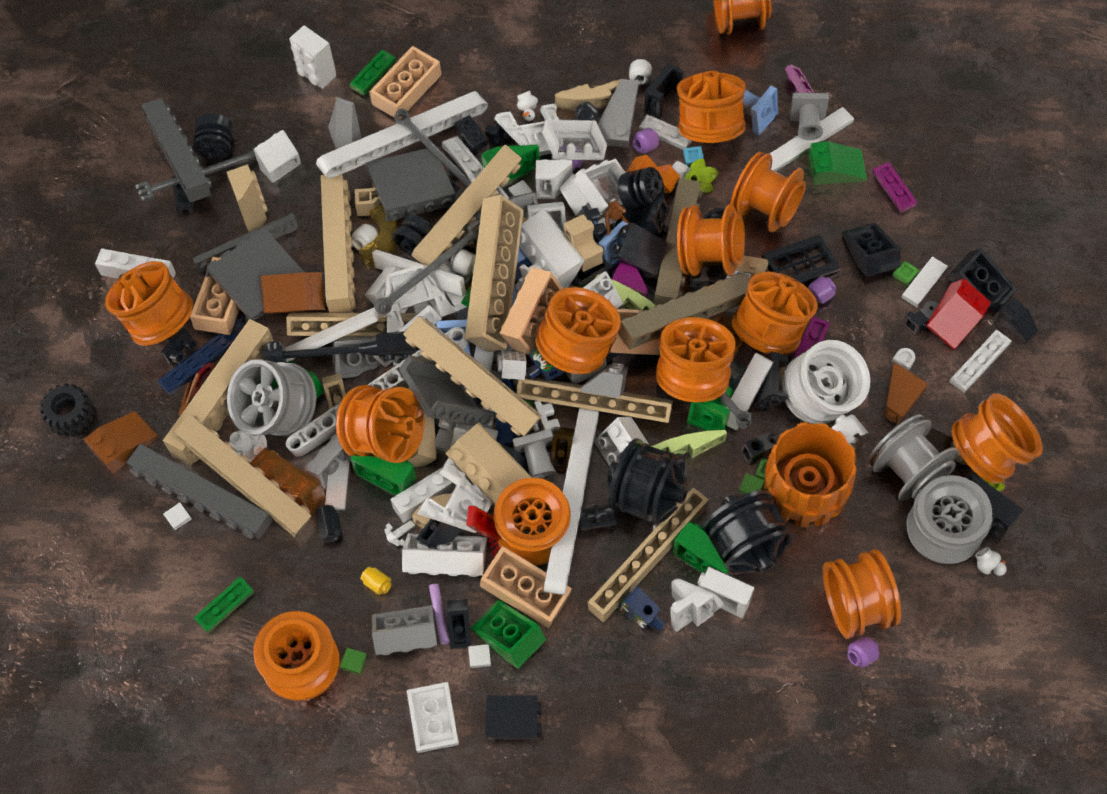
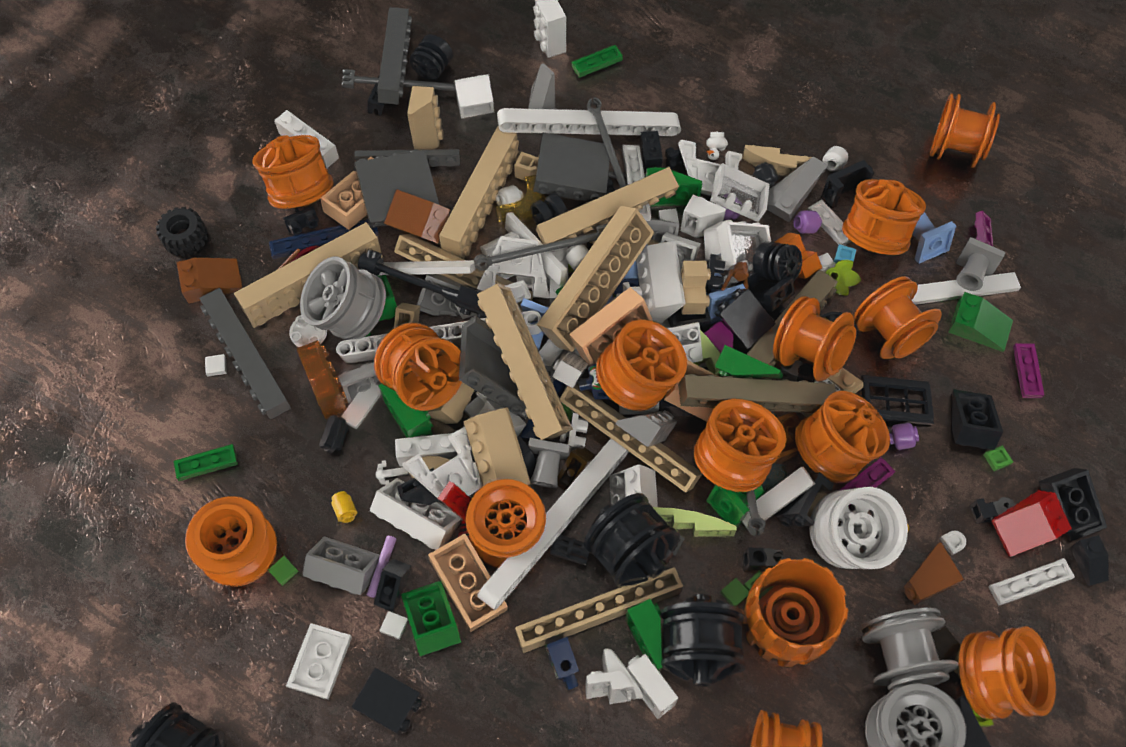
camera: 25 degrees right, 0 degrees up
tan brick [173,414,311,538] -> none
light nougat brick [370,46,442,119] -> none
white brick [830,414,869,450] -> none
white tile [901,257,948,307] -> none
none -> green slope [715,345,783,379]

